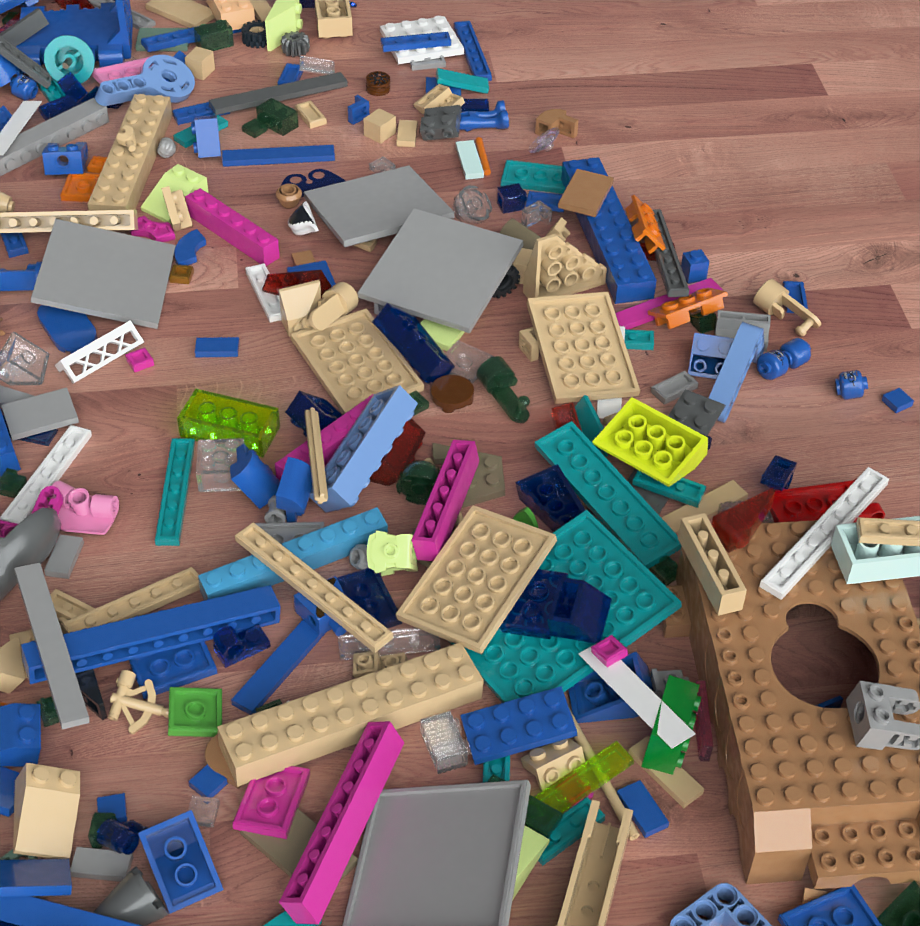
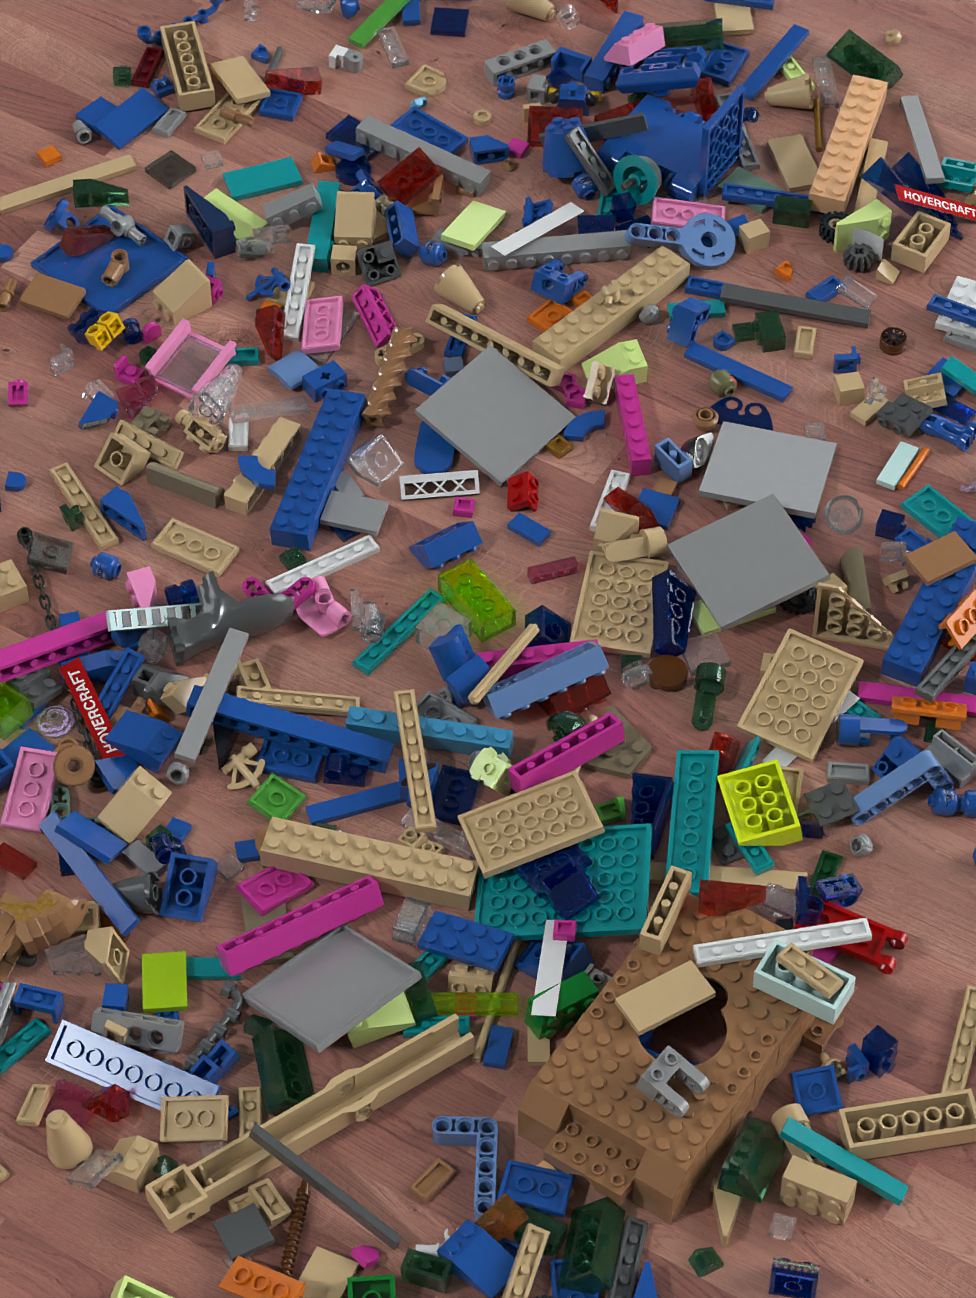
camera: 40 degrees right, 5 degrees up
light grey tile [44,534,84,579] -> none
none -> light grey piece [167,762,189,785]
none -> clear plate [350,588,386,644]
none -> blue slope [408,521,483,570]
none -> sand blue tile [443,356,464,376]
none -> red bracket [507,471,539,512]
none -> clear pink piece [527,556,579,584]
none -> tan tile [615,960,716,1036]
none -> clear head [620,660,653,690]
none -> medium blue brick [654,438,693,484]
none -> olive head [708,369,737,398]
none -> blue tile [713,330,736,351]
none -> orange tile [774,260,793,282]
none -> clear blue plate [795,876,824,925]
none -> dark green tile [803,850,843,904]
none -> blue piece [836,714,907,746]
none -> light grey piece [850,834,873,858]
none -> white sticker [852,228,884,262]
none -> clear tile [864,377,887,405]
none -> tan slope [876,259,900,285]

